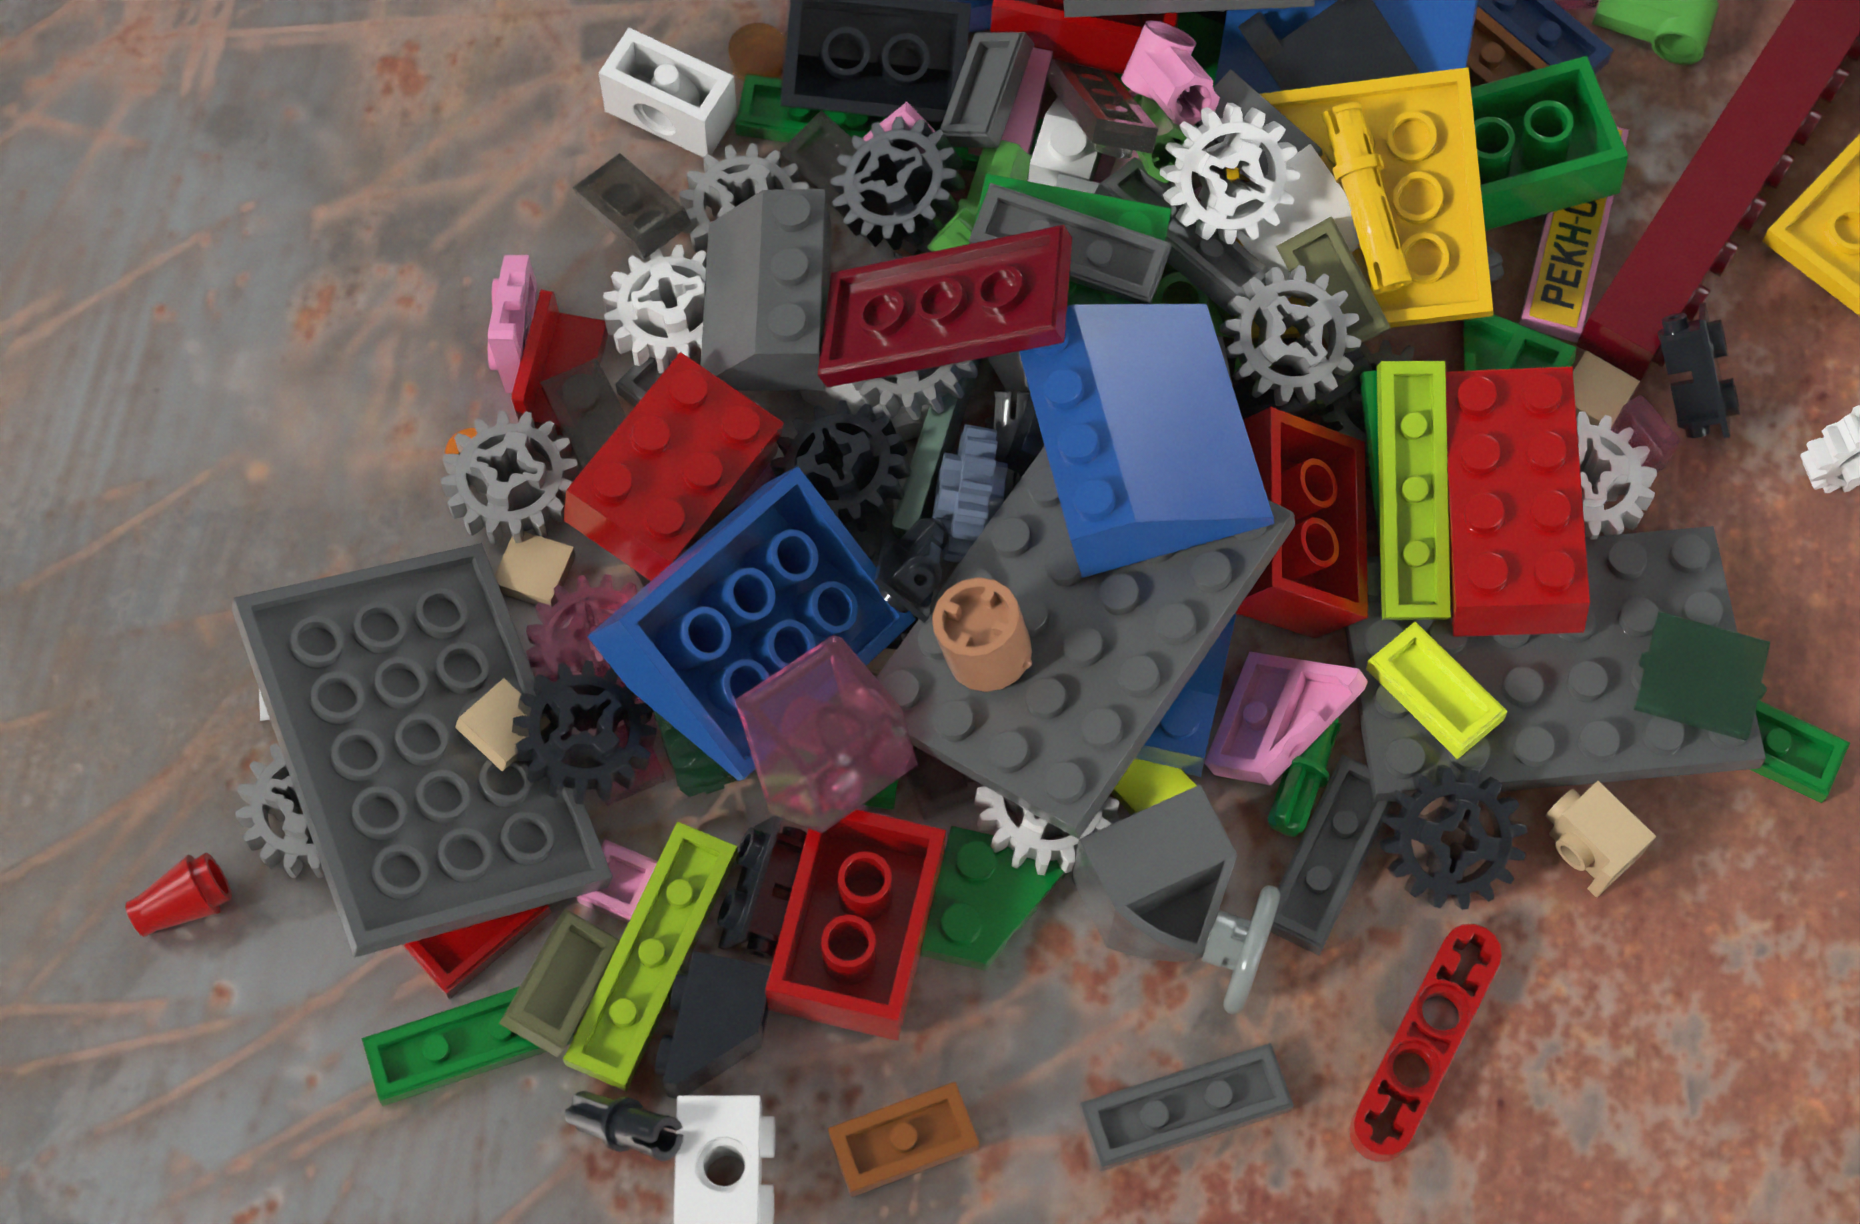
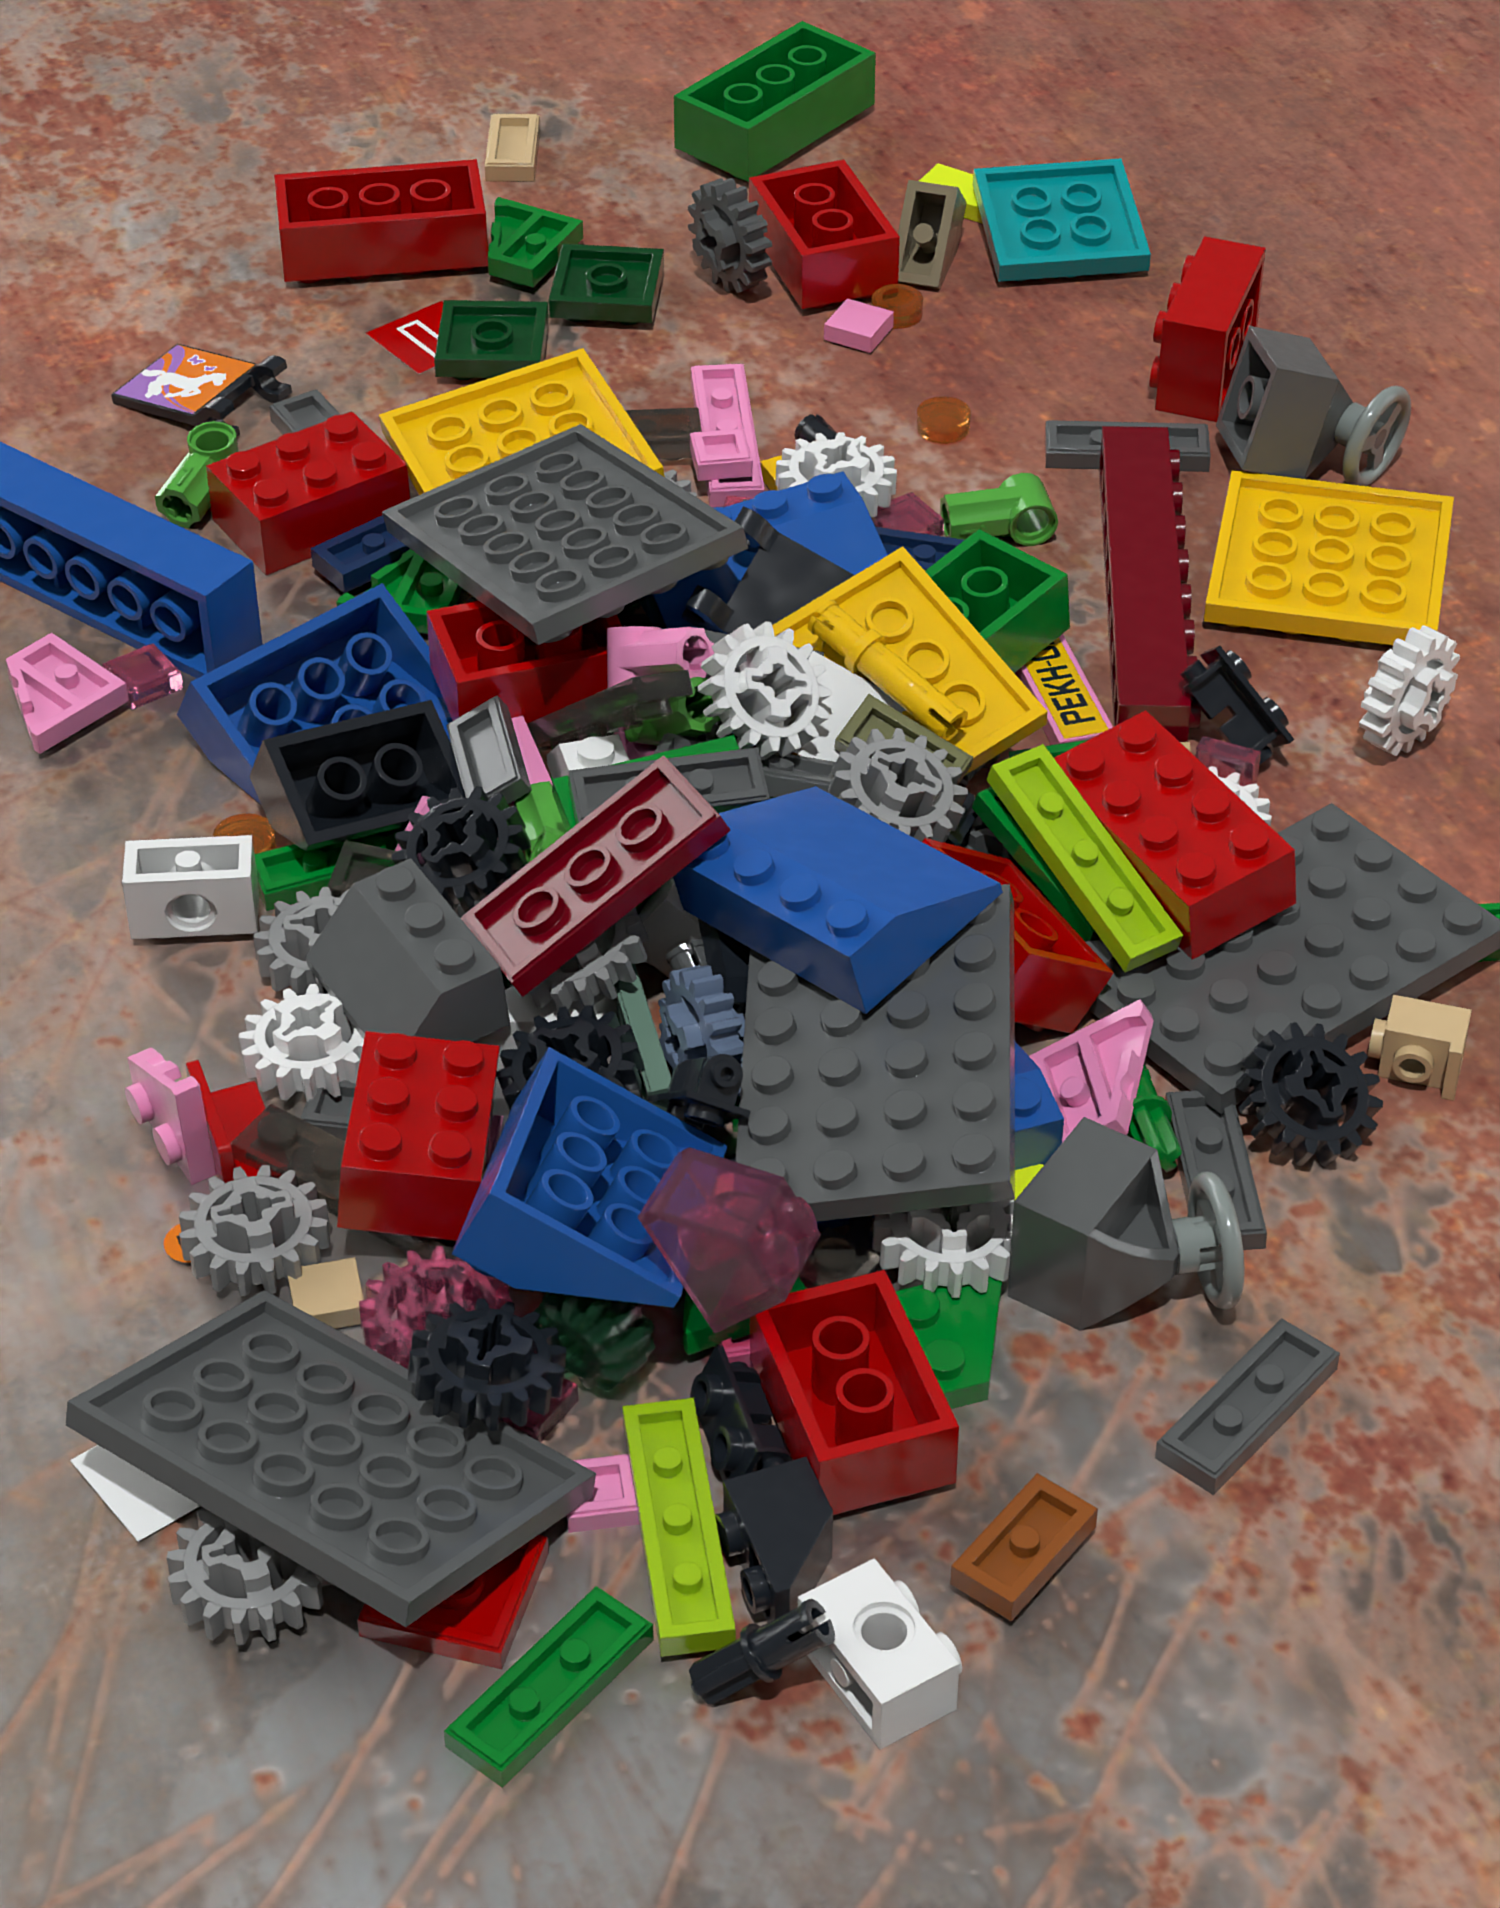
camera: 30 degrees left, 25 degrees down
red cone [125,853,232,937] -> none
tan tile [455,678,551,772] -> none
olive tile [499,909,620,1057] -> none
clear smoke plate [572,153,692,259] -> none
nougat piece [932,577,1032,692] -> none
red beam [1349,924,1502,1162] -> none
neon yellow tile [1366,622,1507,760] -> none
clear green piece [1634,611,1770,741] -> none

